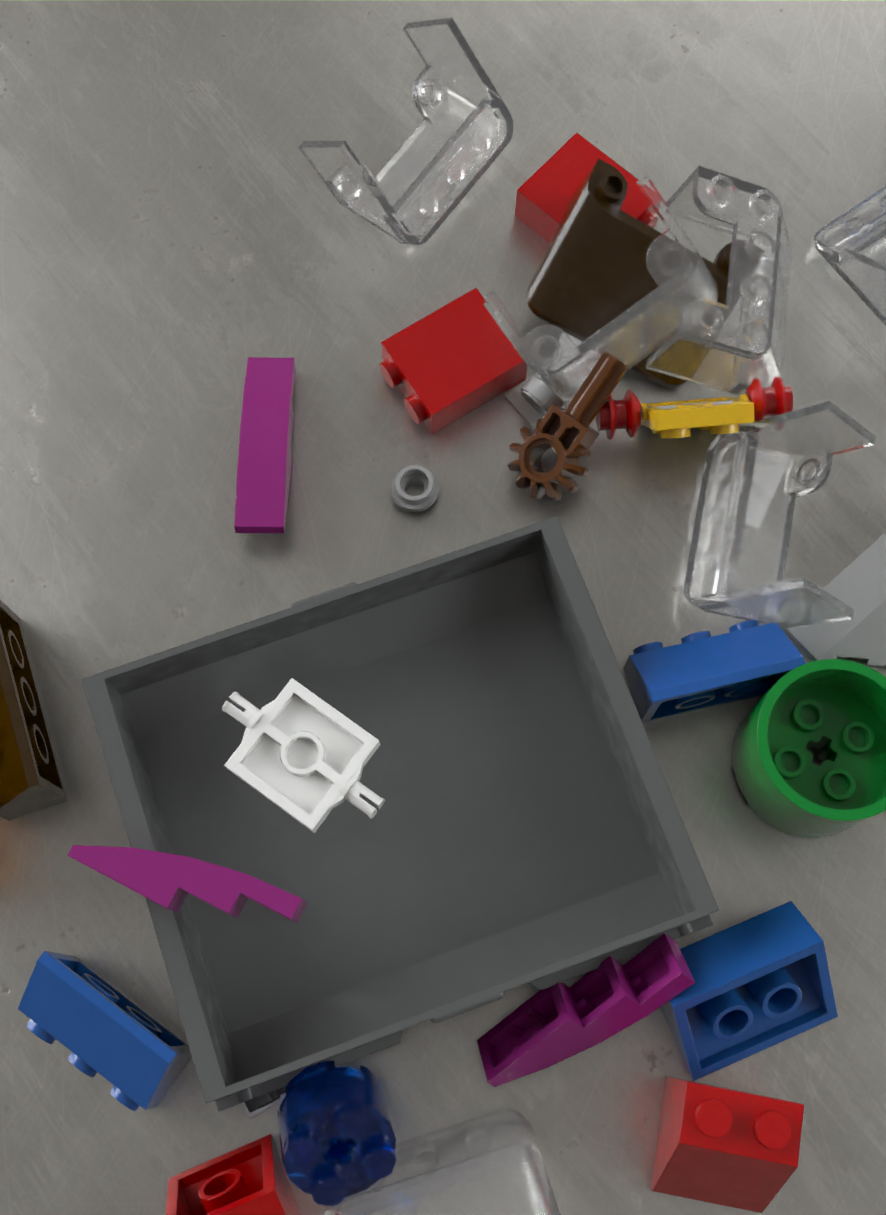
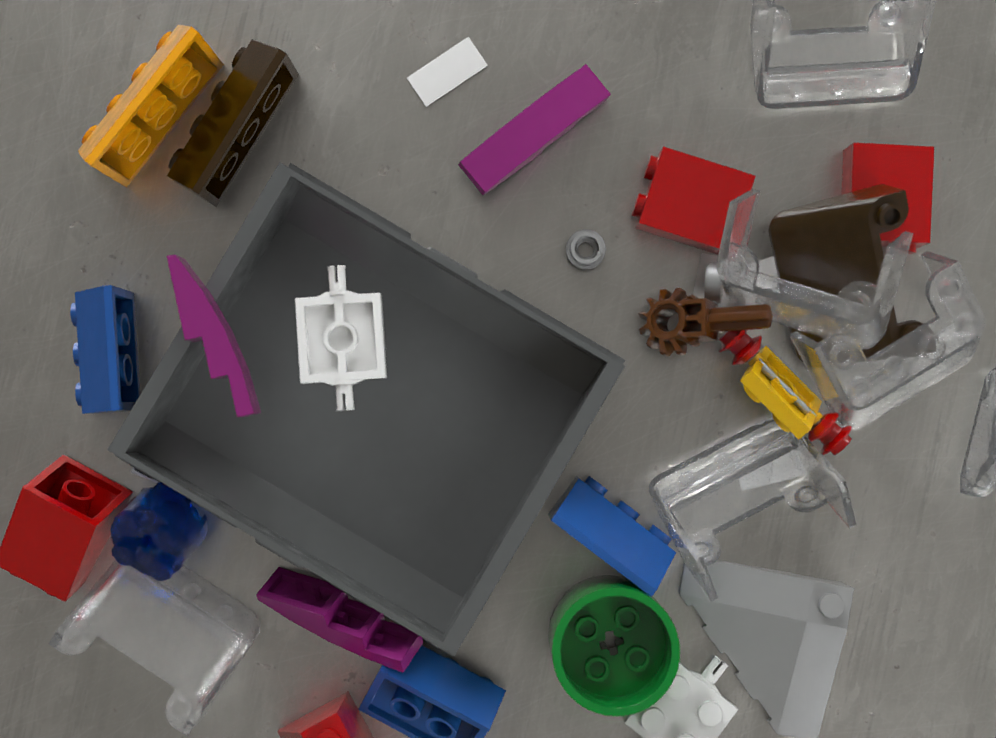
camera: 50 degrees right, 15 degrees up
none -> white sticker [407,37,488,107]

